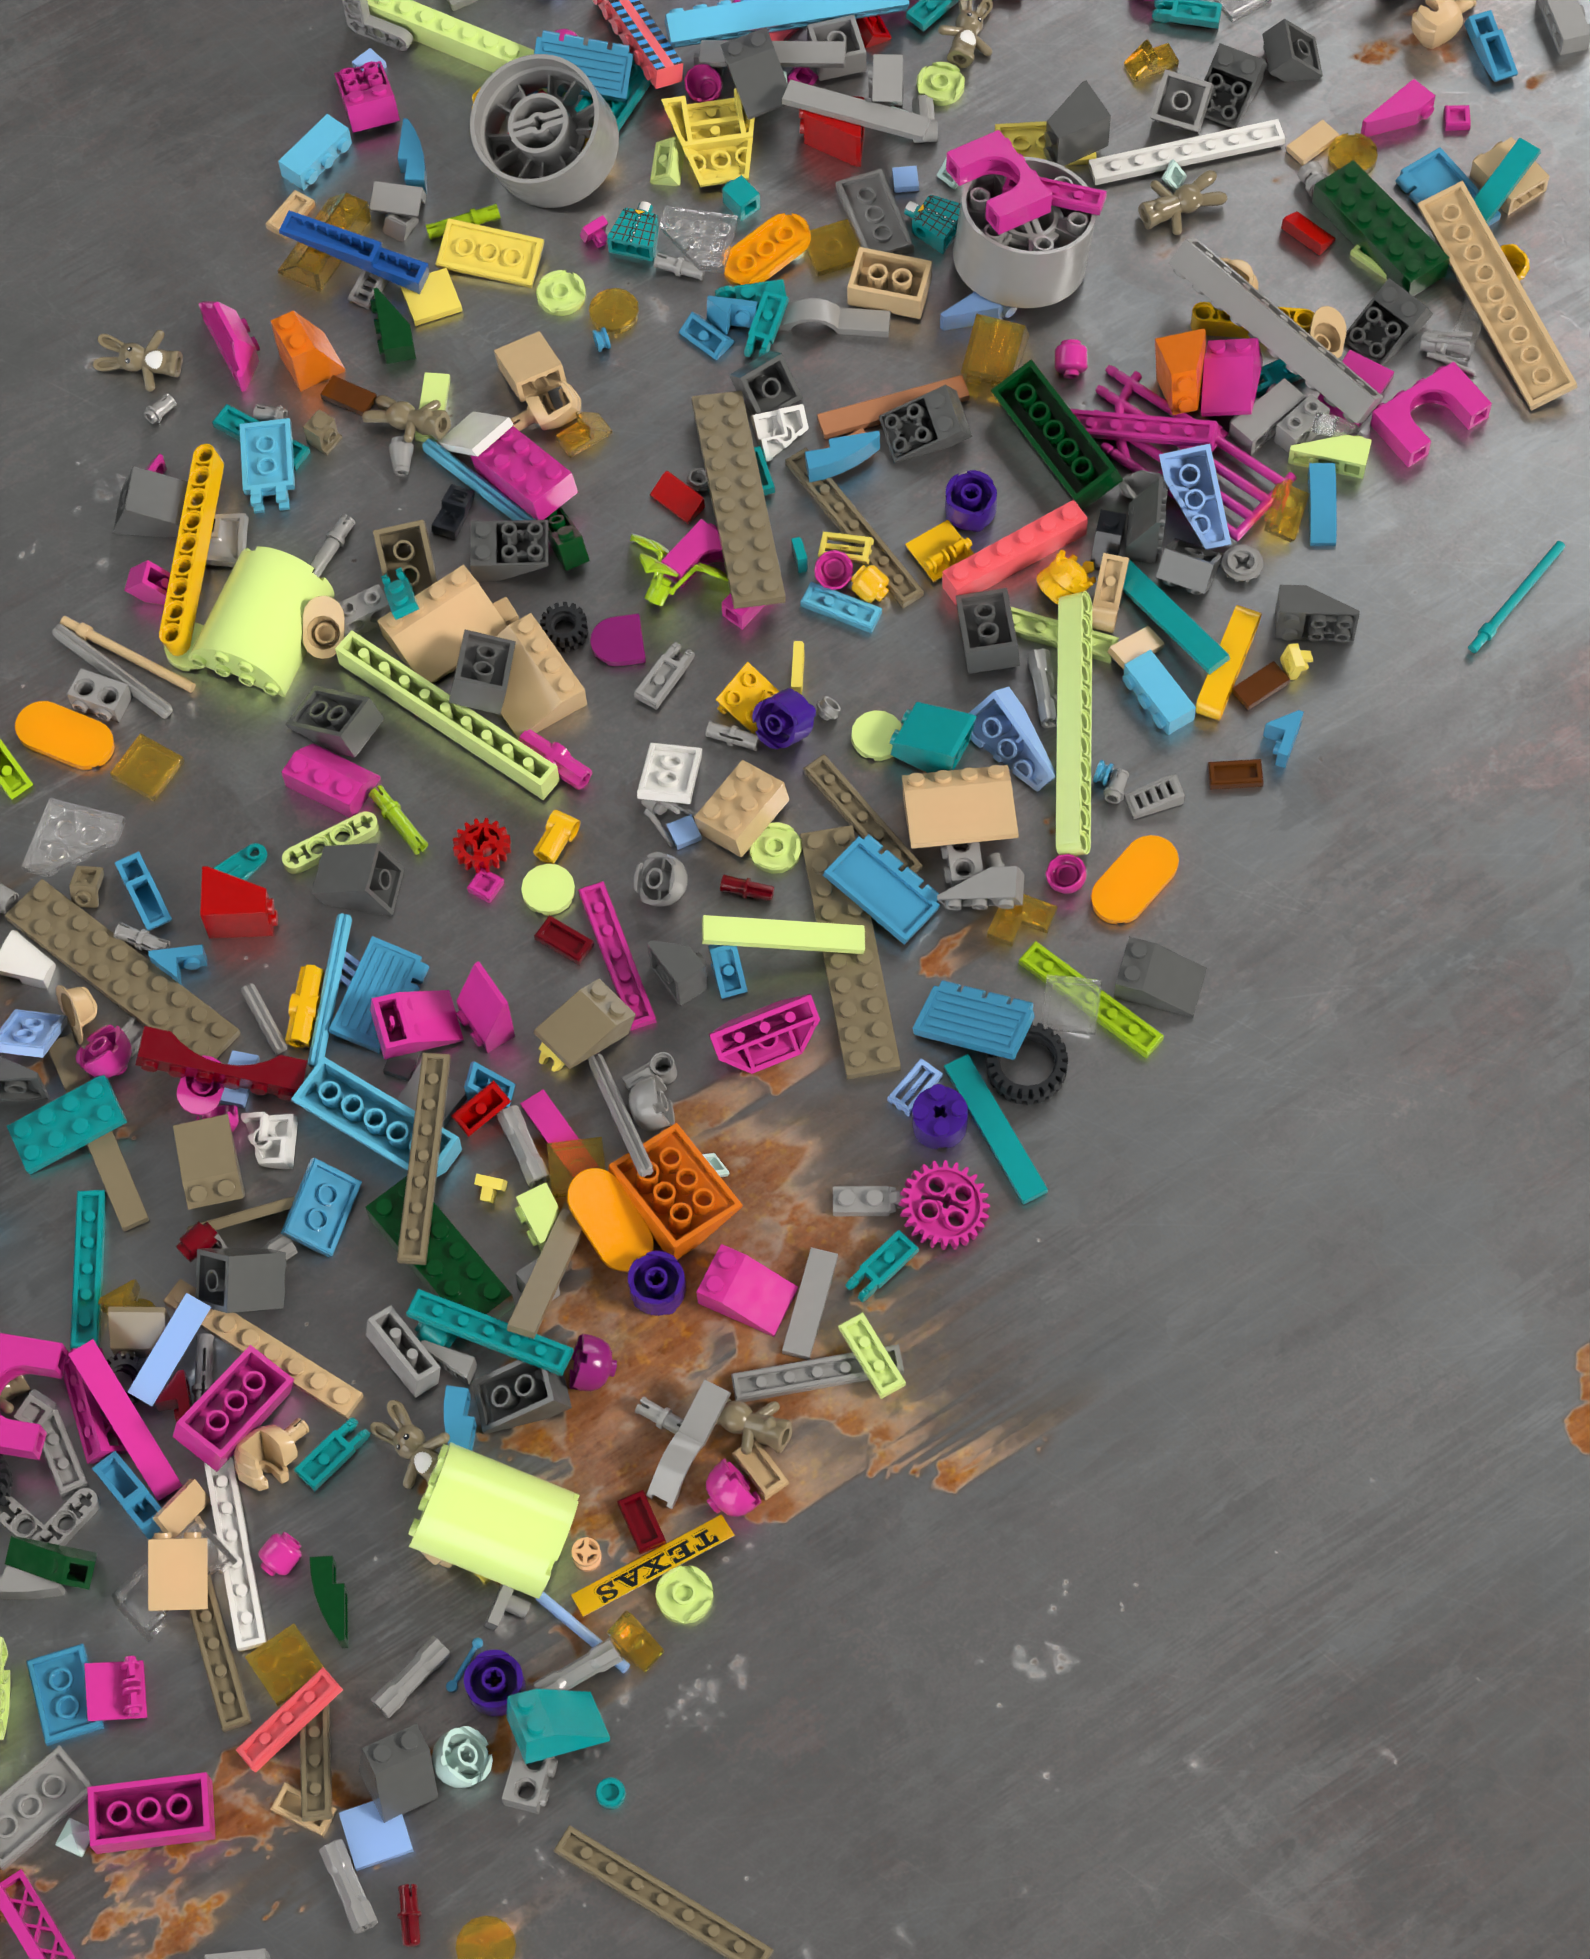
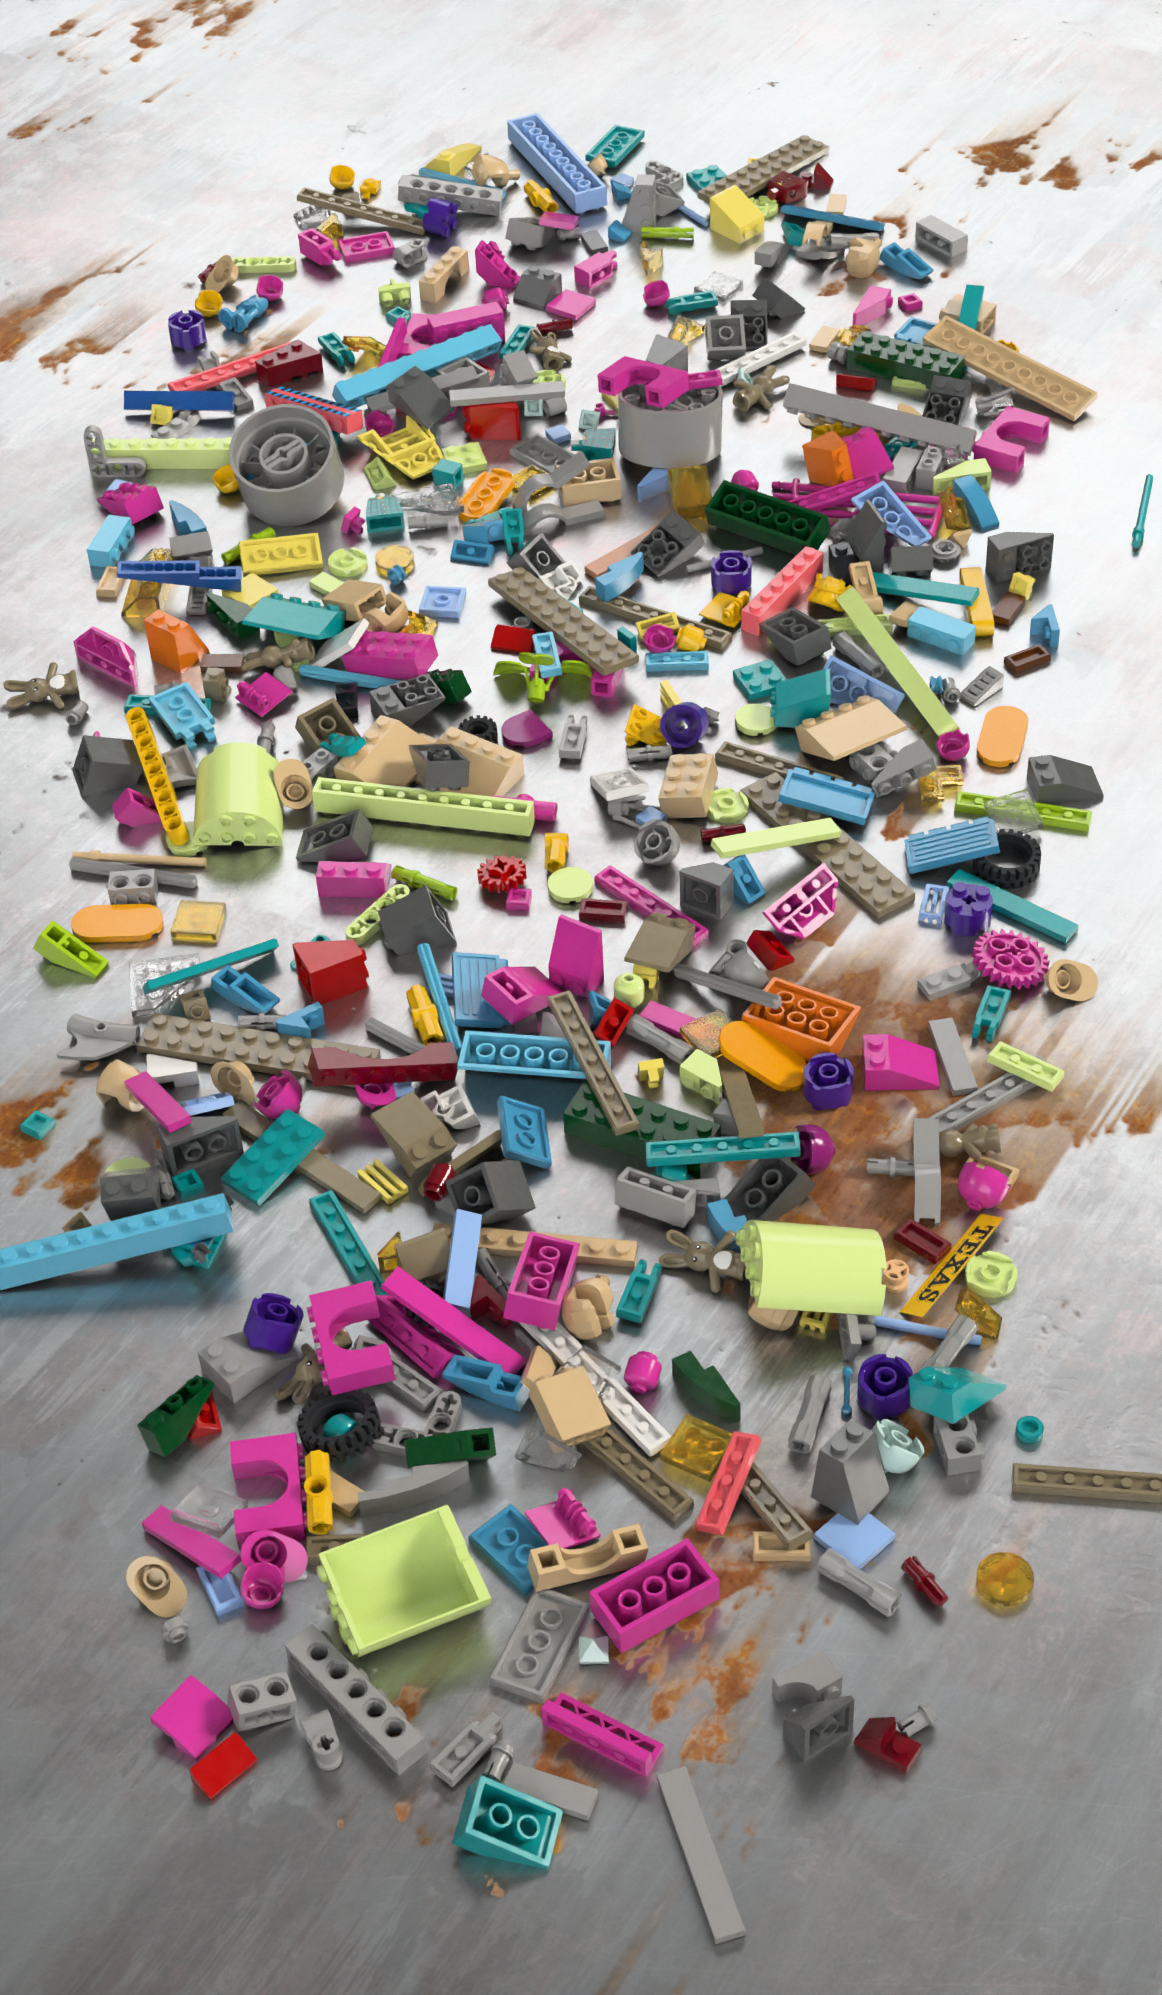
camera: 25 degrees left, 20 degrees down
none -> teal tile [142,938,279,995]
none -> dark pink hinge [235,672,293,717]
none -> slope [242,593,346,640]
none -> yellowish green tile [309,572,344,595]
none -> light yellow tile [357,1159,408,1205]
none -> light blue tile [418,586,466,618]
none -> yellowish green plate [441,442,488,474]
none -> light grey piece [512,450,590,515]
none -> tan arch [527,1524,648,1592]
none -> medium azure tile [532,631,562,678]
none -> yellowish green head [613,973,644,1008]
none -> light grey bar [685,546,763,573]
none -> teal plate [733,659,787,701]
none -> red slope [746,930,795,971]
none -> tan slope [947,529,972,549]
none -> tan piece [1043,959,1098,1001]

